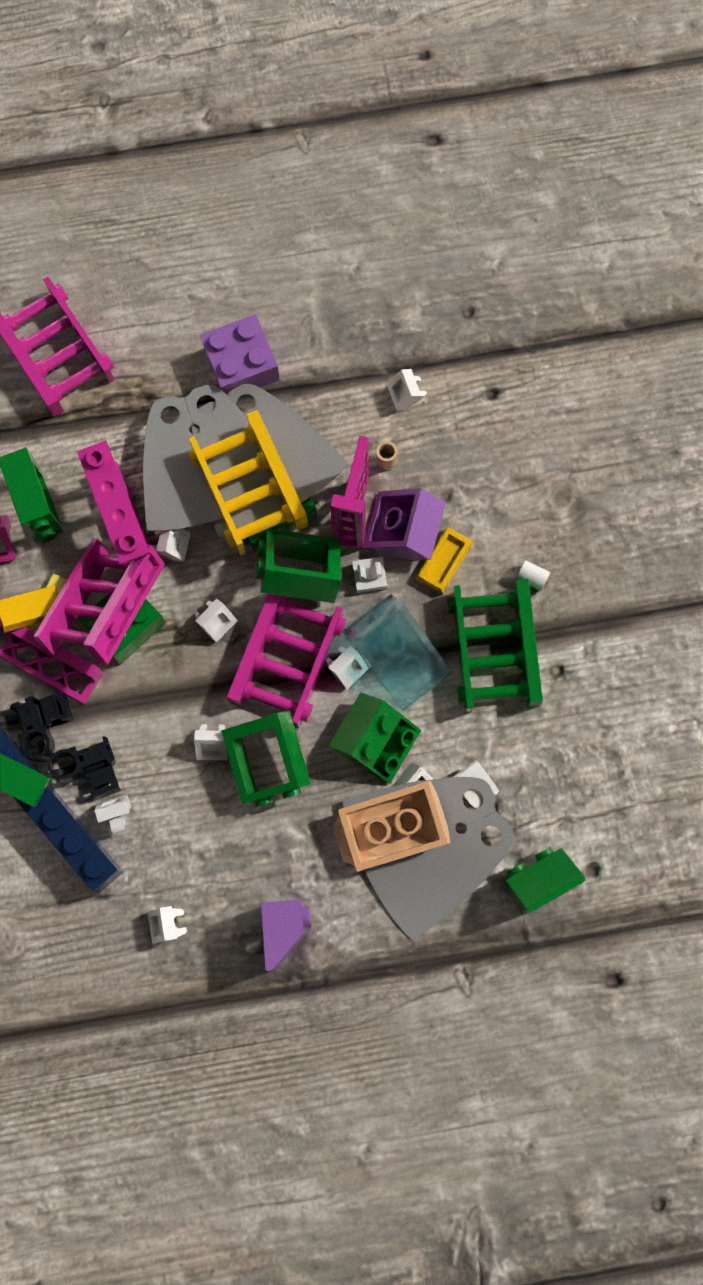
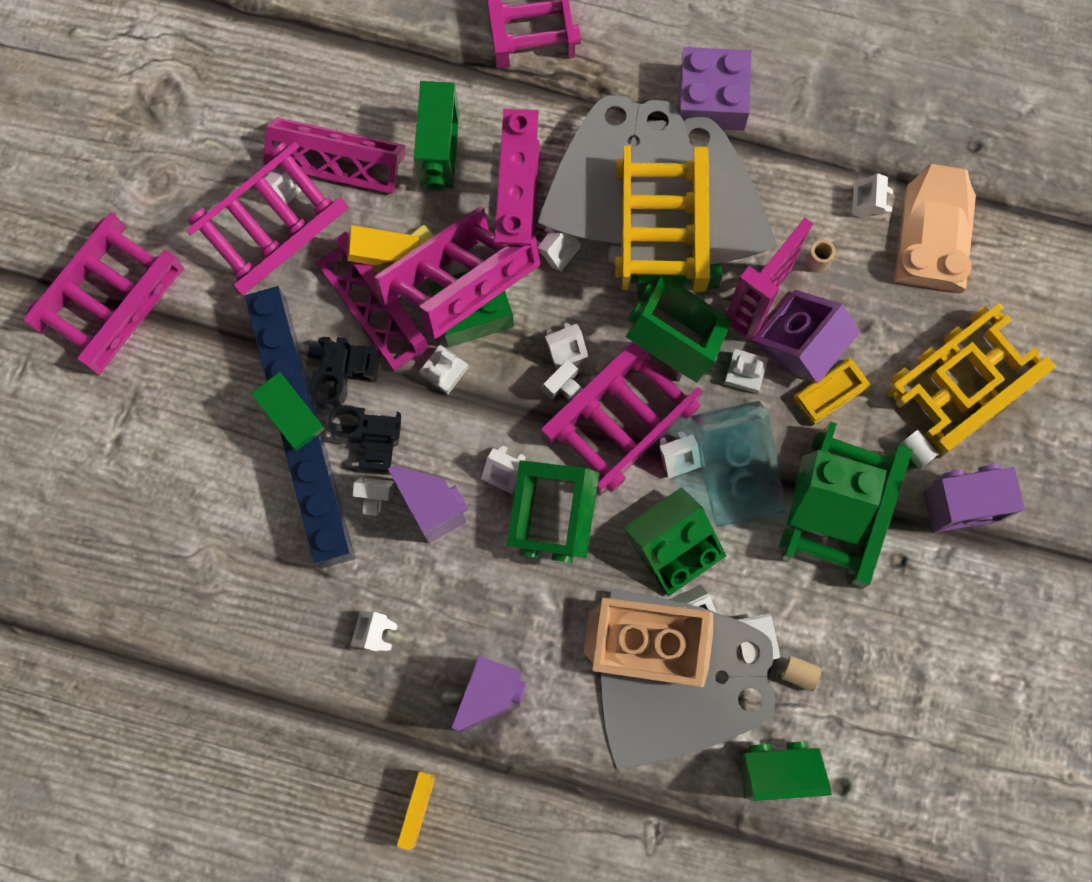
camera: 25 degrees right, 0 degrees up
none -> medium lavender slope [388,465,468,543]
none -> yellow tile [397,771,436,850]
none -> white tile [419,345,469,395]
none -> white tile [542,359,583,402]
none -> tan hinge [781,655,822,692]
none -> green slope [787,450,887,545]
none -> yellow fence [885,303,1057,459]
none -> light nougat slope [894,164,976,293]
none -> medium lavender brick [924,463,1025,533]

